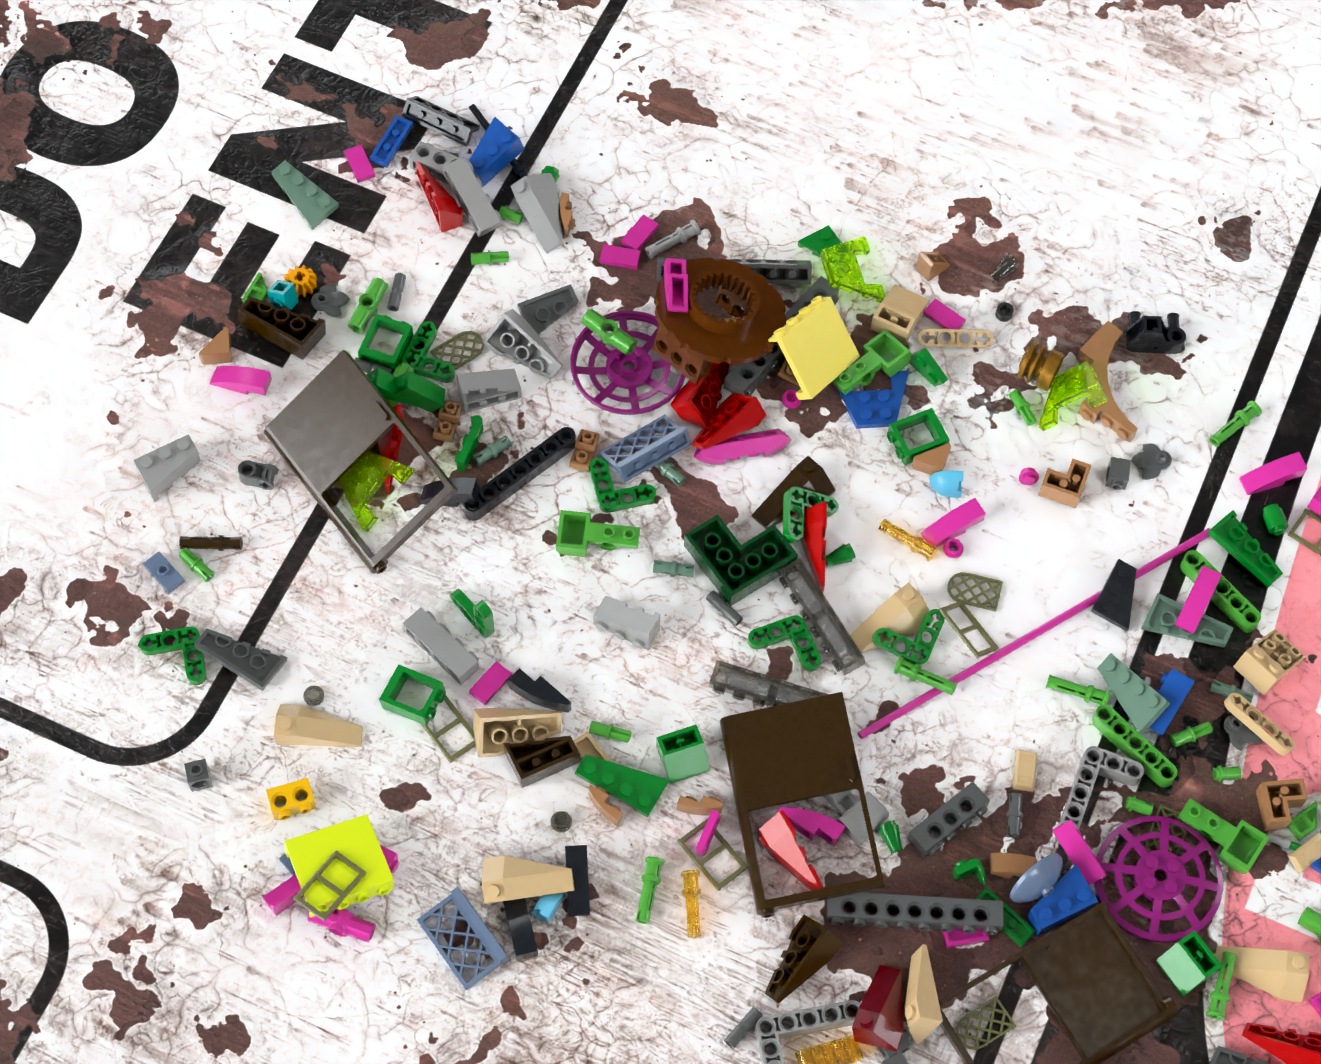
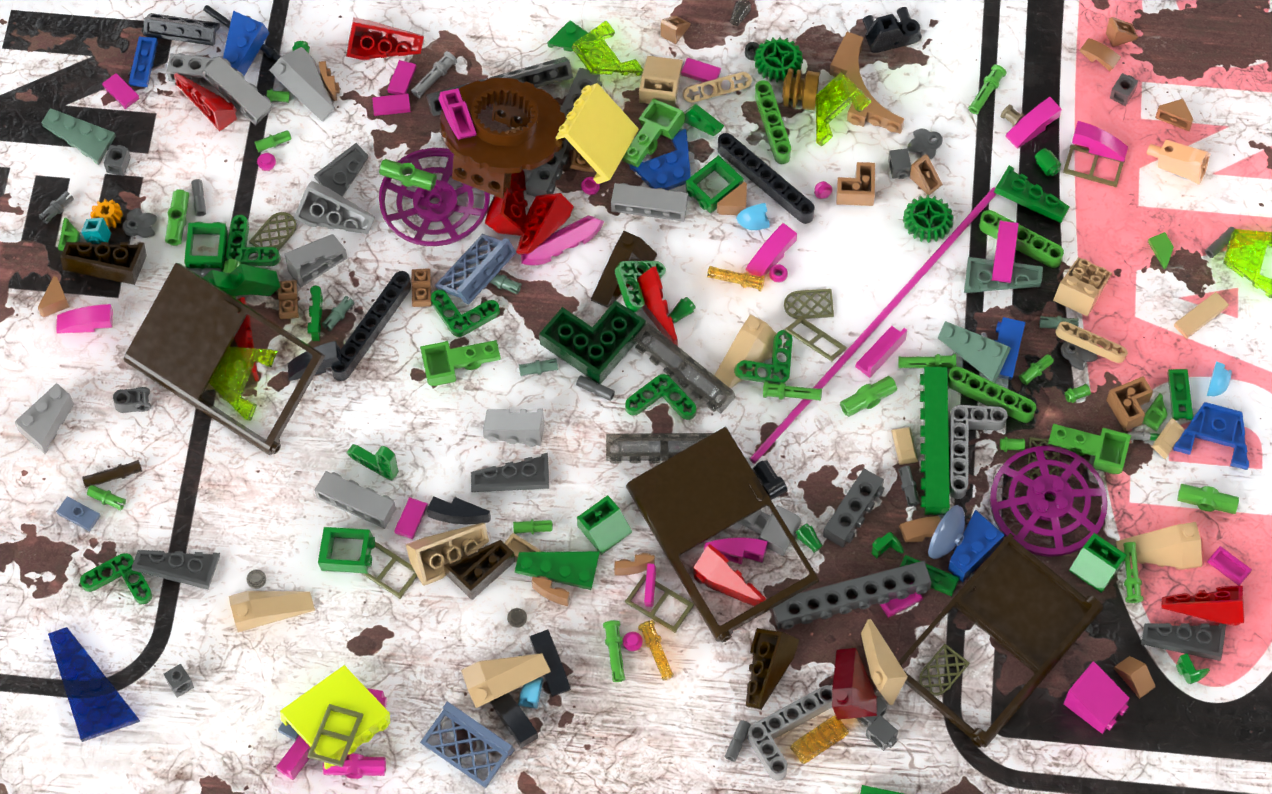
camera: 15 degrees left, 0 degrees up
yellow brick [266,778,316,820] -> none
bright green axle [1009,389,1037,426] -> none
dark pink tile [1052,819,1106,885] -> none
black wing [1091,559,1137,632] -> none
none -> dark grey pin [39,191,74,224]
none -> clear blue wing [48,627,140,742]
none -> dark grey brick [104,145,131,176]
none -> dark pink plate [257,153,276,171]
none -> red wedge [346,17,424,60]
none -> dark grey wing [471,453,549,492]
none -> light grey brick [611,183,688,222]
none -> dark pink plate [623,632,643,651]
none -> black beam [717,133,815,224]
none -> black piece [753,460,788,500]
none -> green gear [754,37,803,83]
none -> bright green beam [755,80,791,164]
none -> bright green piece [840,376,898,417]
none -> dark pink panel [855,326,907,378]
none -> green gear [903,194,954,243]
none -> medium nougat slope [910,154,943,195]
none -> green brick [919,367,950,515]
none -> dark tan bush [1000,104,1025,127]

